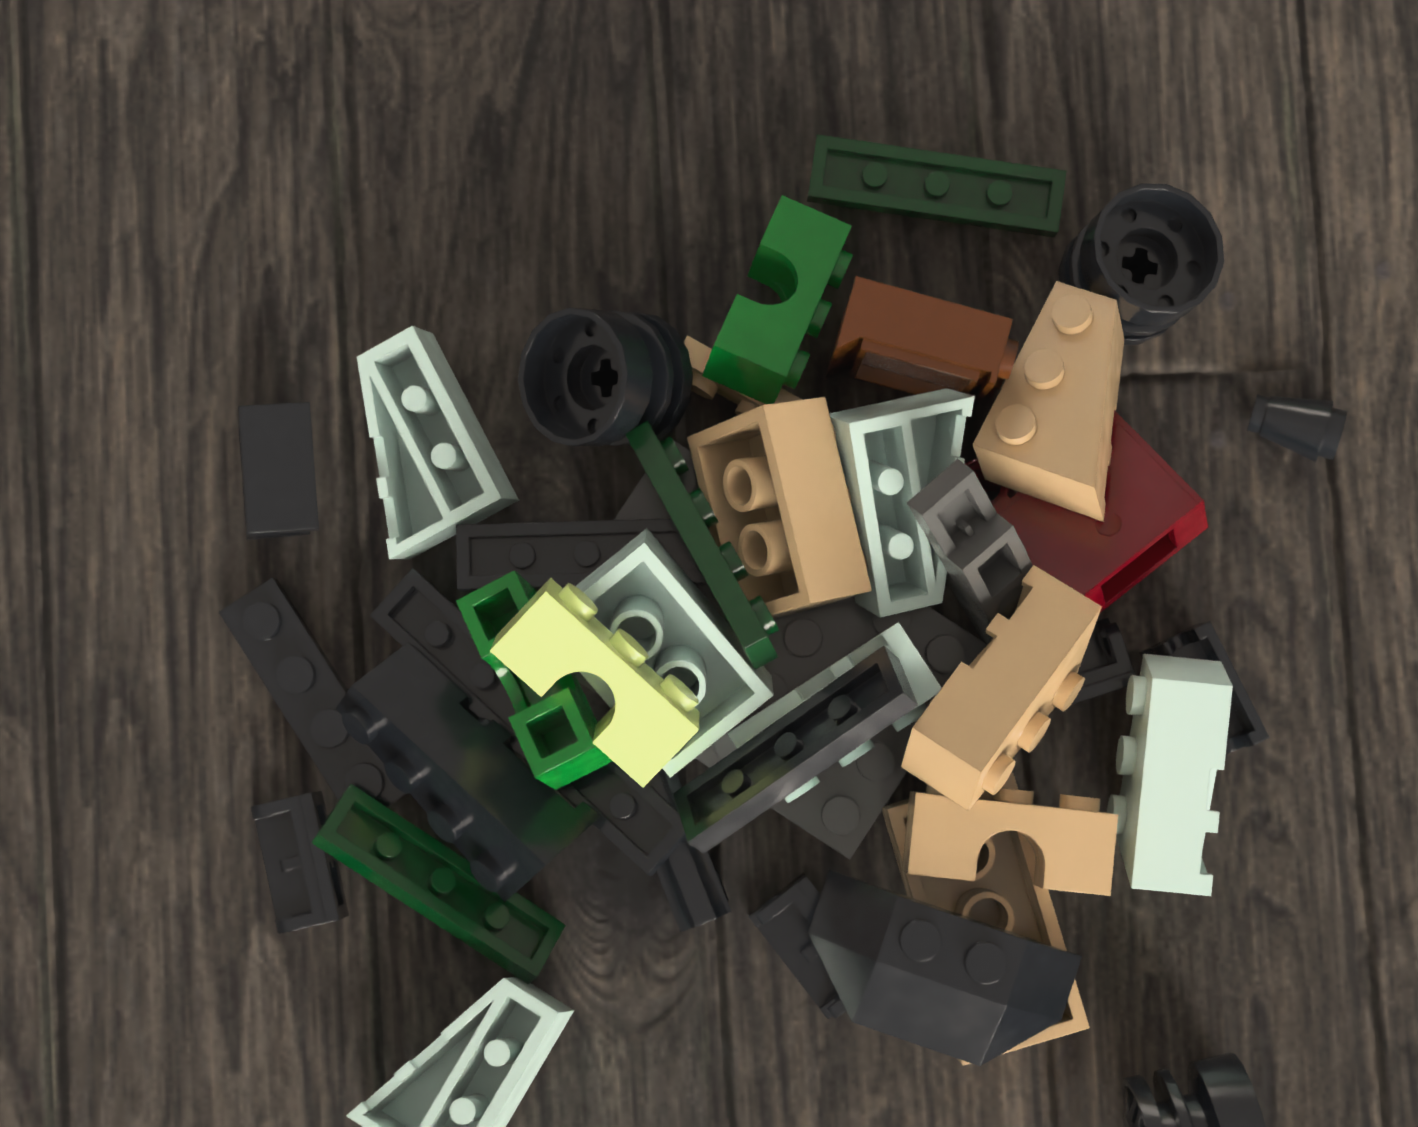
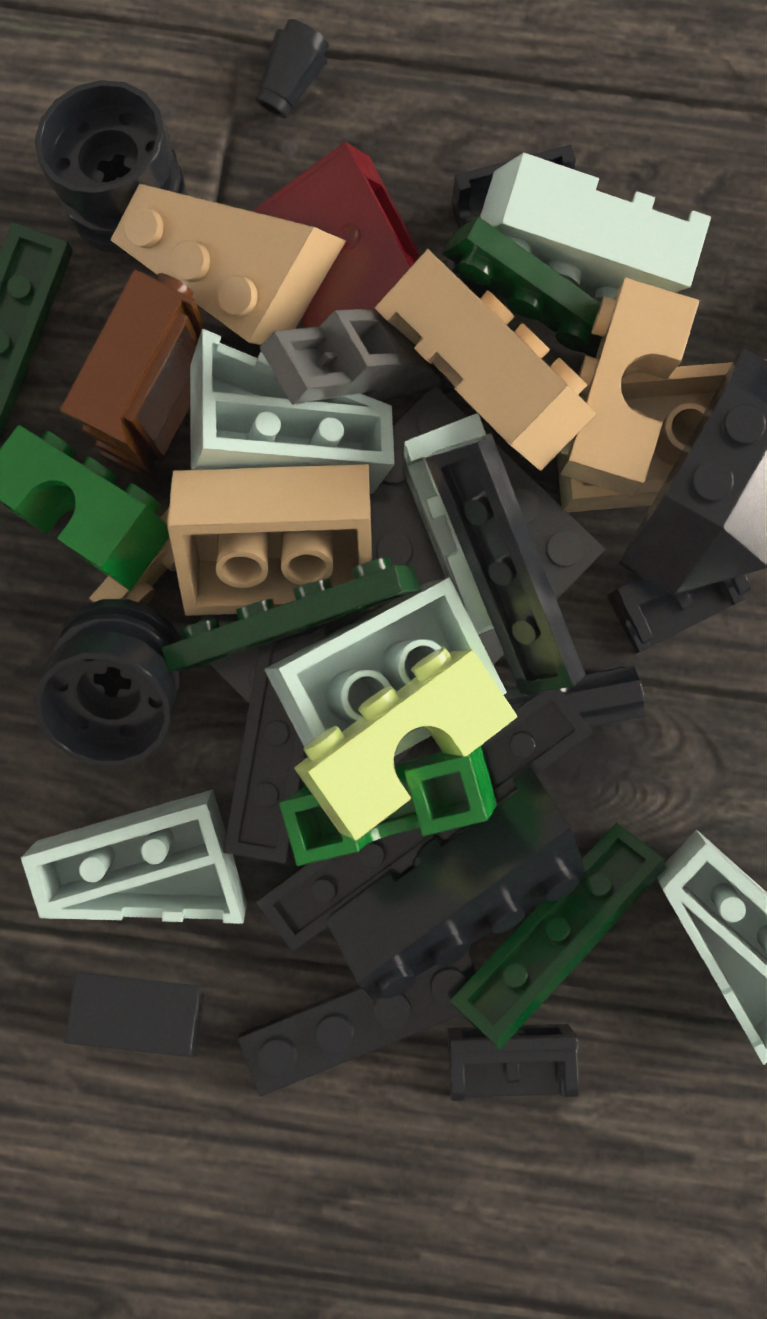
camera: 80 degrees left, 0 degrees up
none -> dark green plate [442,216,602,358]

